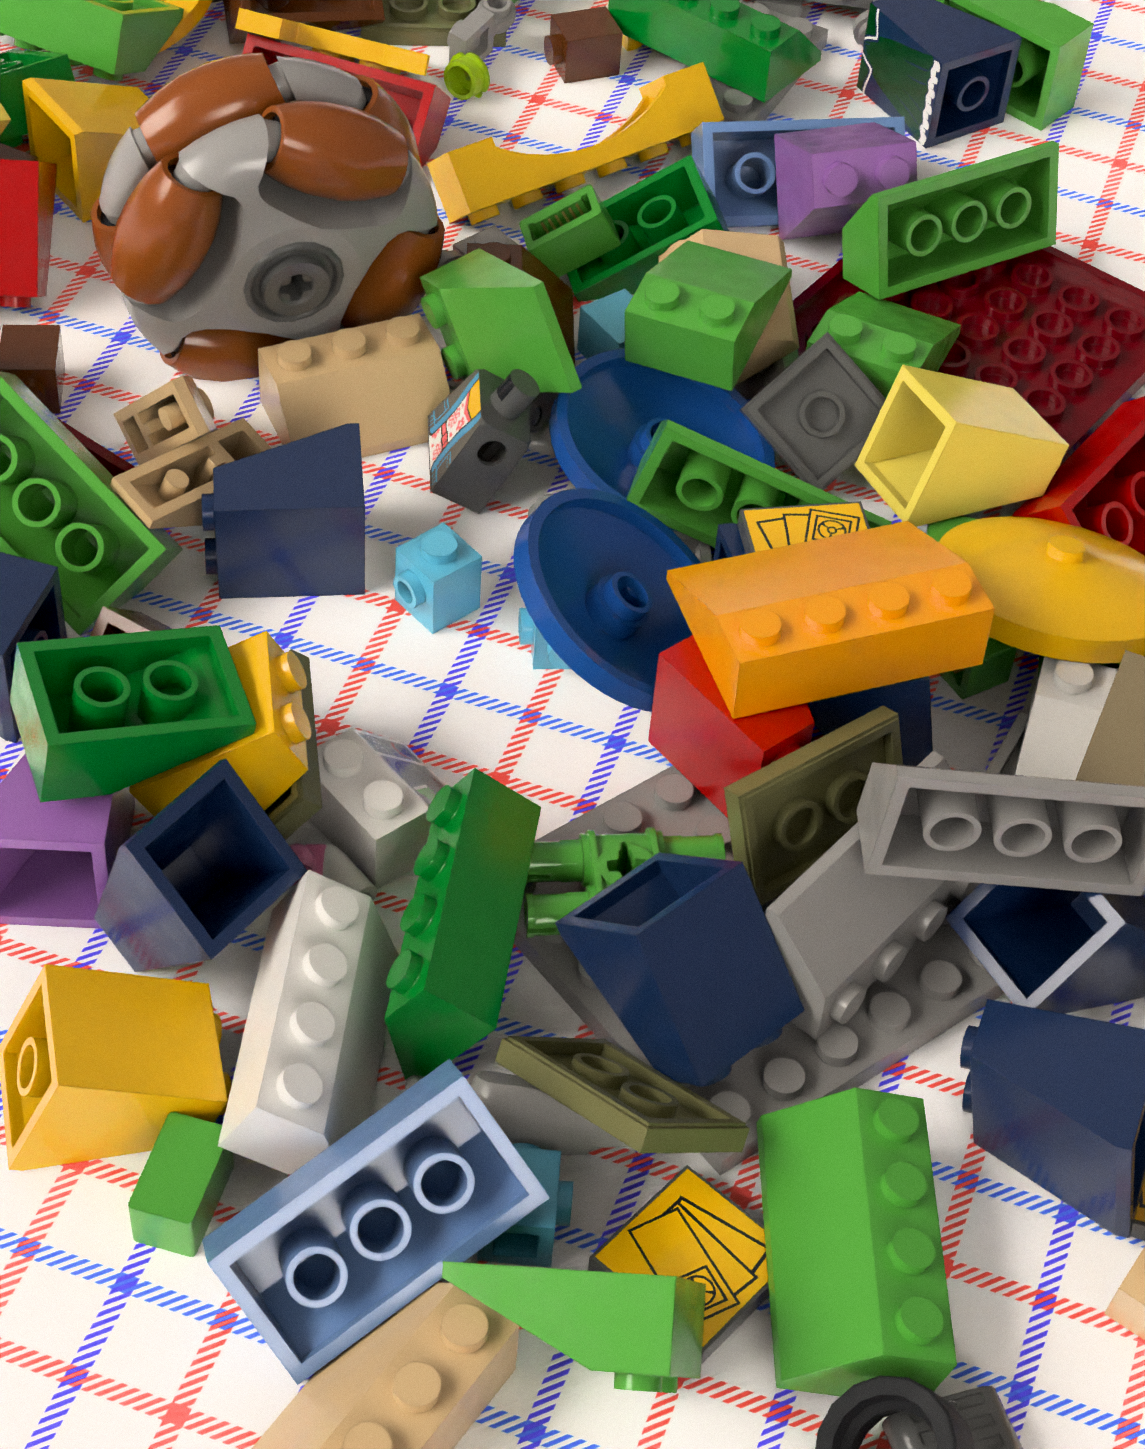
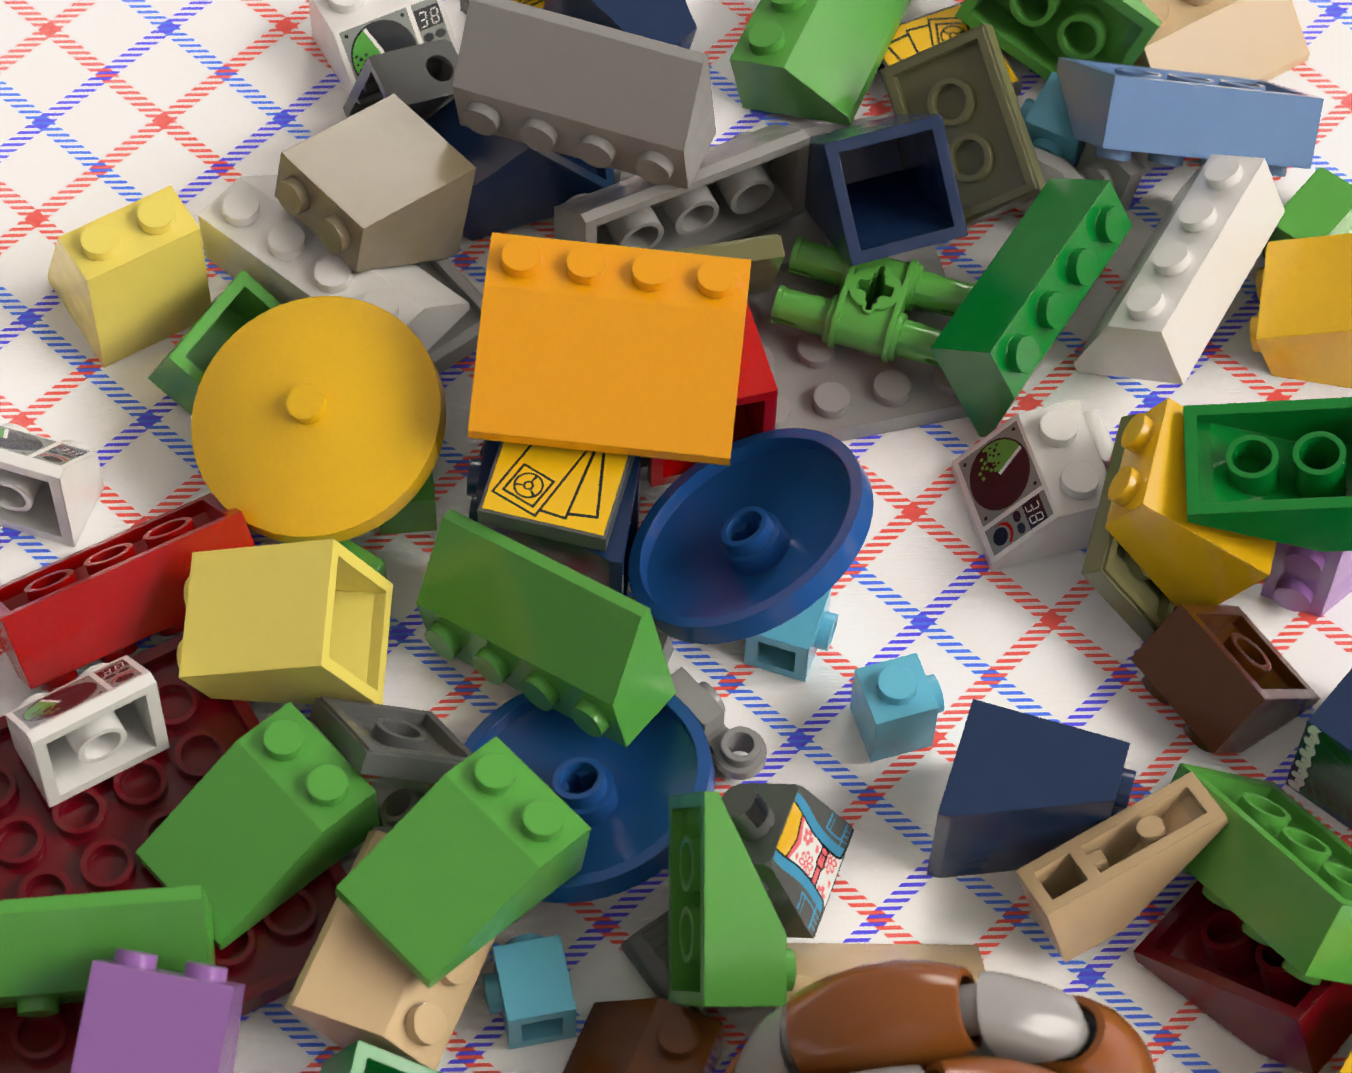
camera: 155 degrees left, 10 degrees up
dark blue slope [94,759,307,972] -> none
tan slope [113,375,217,465] -> none
none -> white slope [5,655,170,808]

